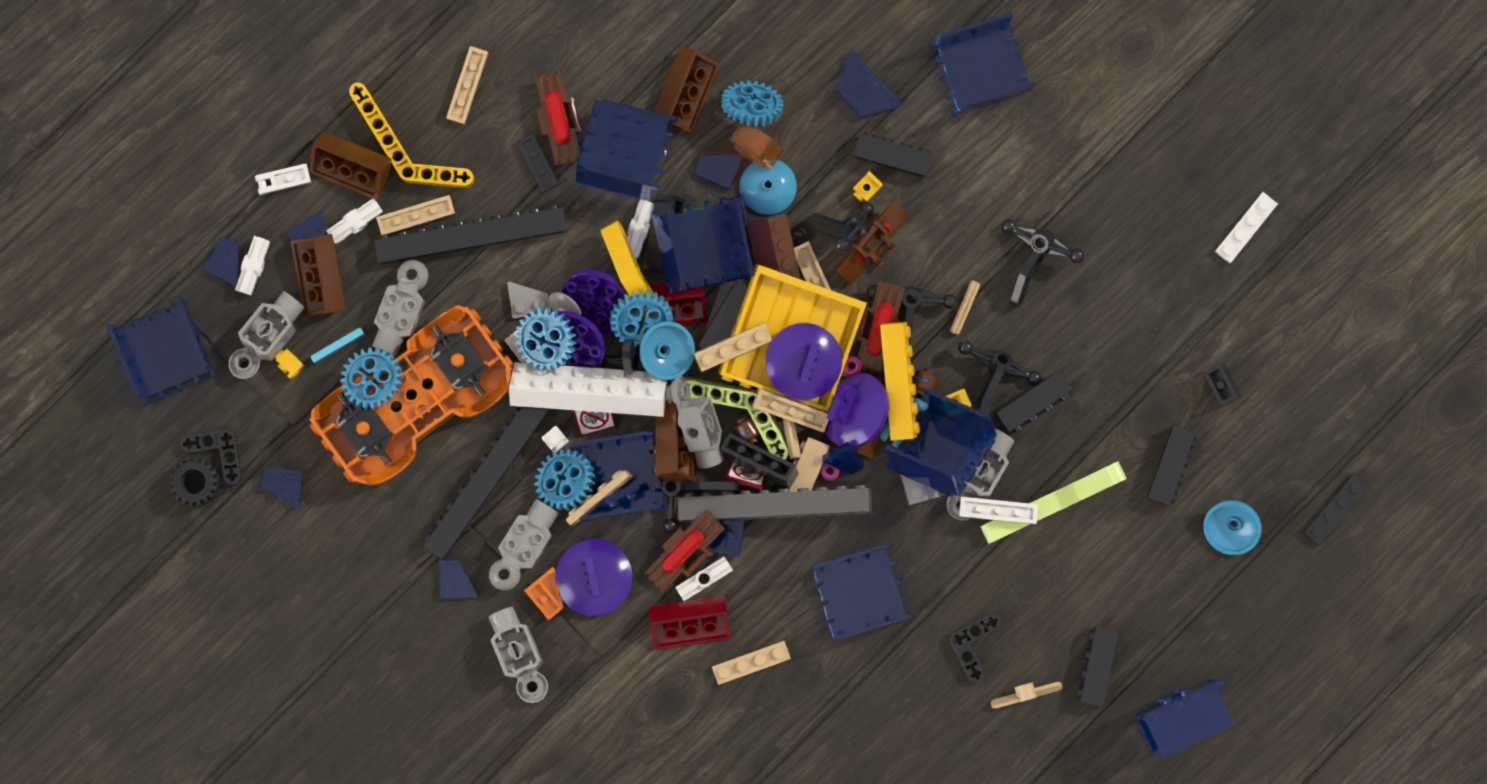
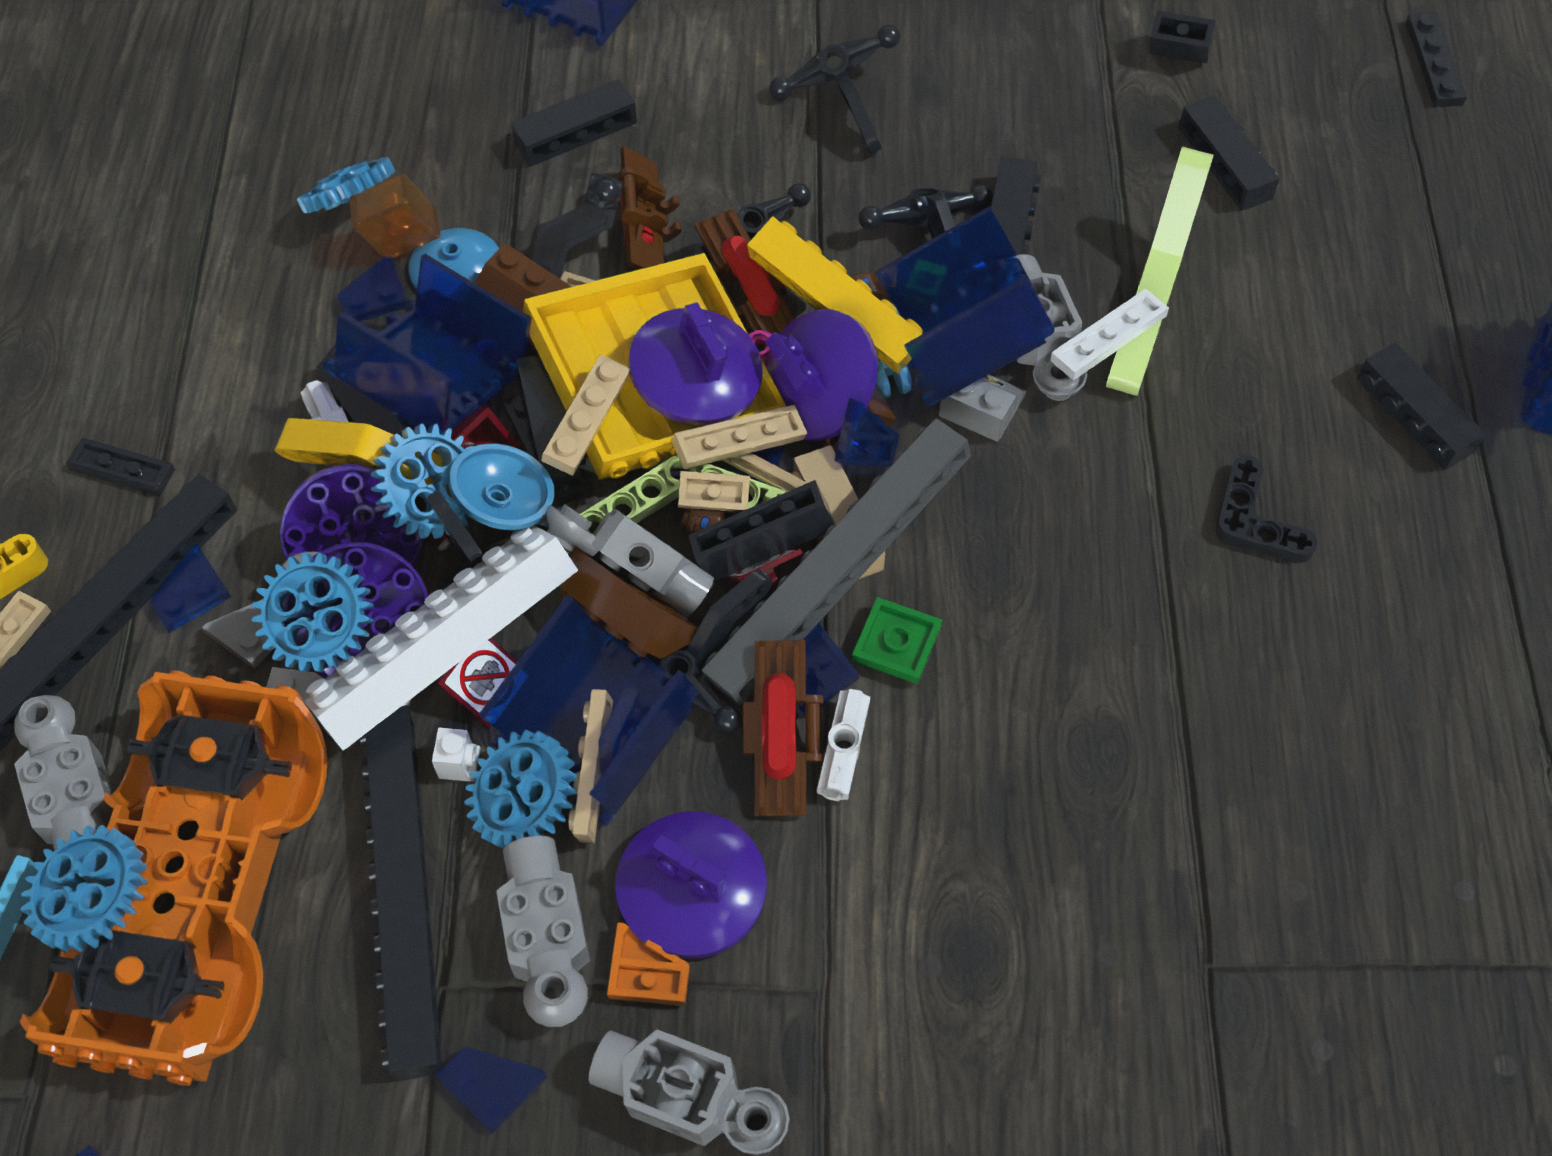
camera: 45 degrees left, 25 degrees down
reddish brown piece [535,71,584,166] -> none
clear blue windscreen [576,99,677,201] -> none
dark red slope [648,596,731,650] -> none
reddish brown slope [652,46,720,134] -> none
tan plate [712,641,791,685] -> none
clear blue windscreen [811,543,914,641] -> none
dark pink plate [820,461,840,481] -> none
clear blue wing [836,51,902,117] -> none
yellow brick [853,171,883,202] -> none
tan axle [950,281,980,335] -> none
tan piece [991,682,1062,708] -> none
dark azure dish [1203,500,1262,555] -> none
none -> clear blue wing [150,544,231,633]
none -> tan plate [678,471,750,512]
none -> green plate [852,597,943,685]

